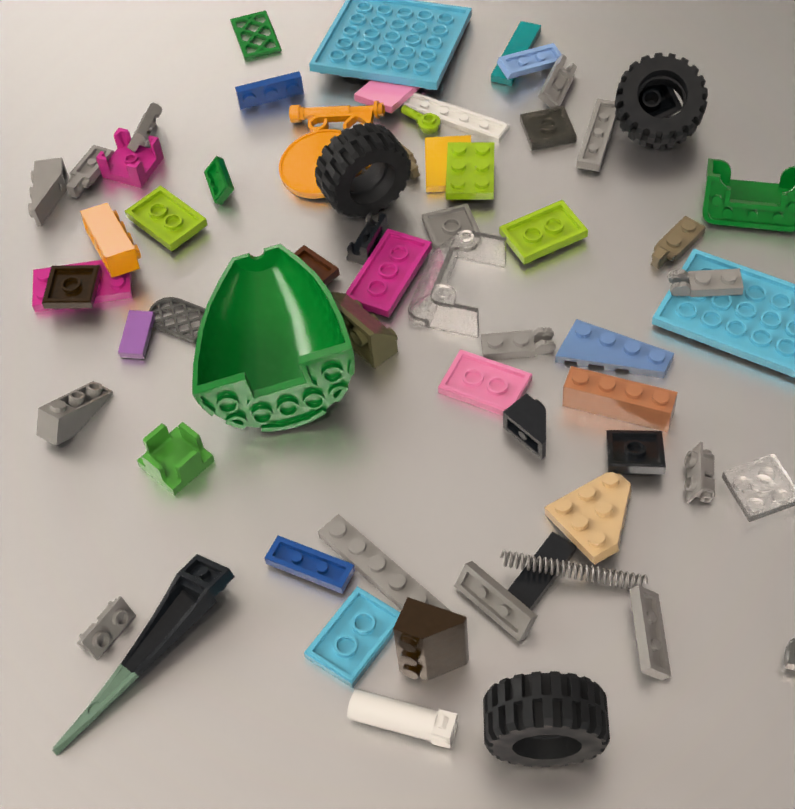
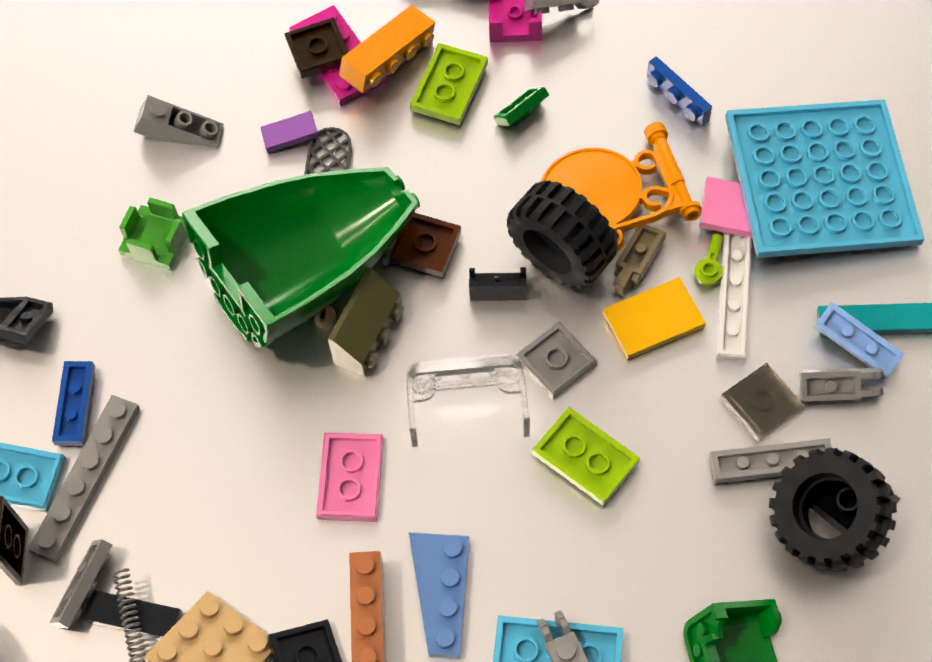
camera: 65 degrees right, 10 degrees up
green window [230,11,282,61] -> none
dark pink plate [346,229,432,318] -> none
lime plate [446,142,494,200] -> none
light grey hinge [481,327,556,360] -> none
black slope [503,393,546,460] -> none
dark tan hinge [650,216,706,269] -> none

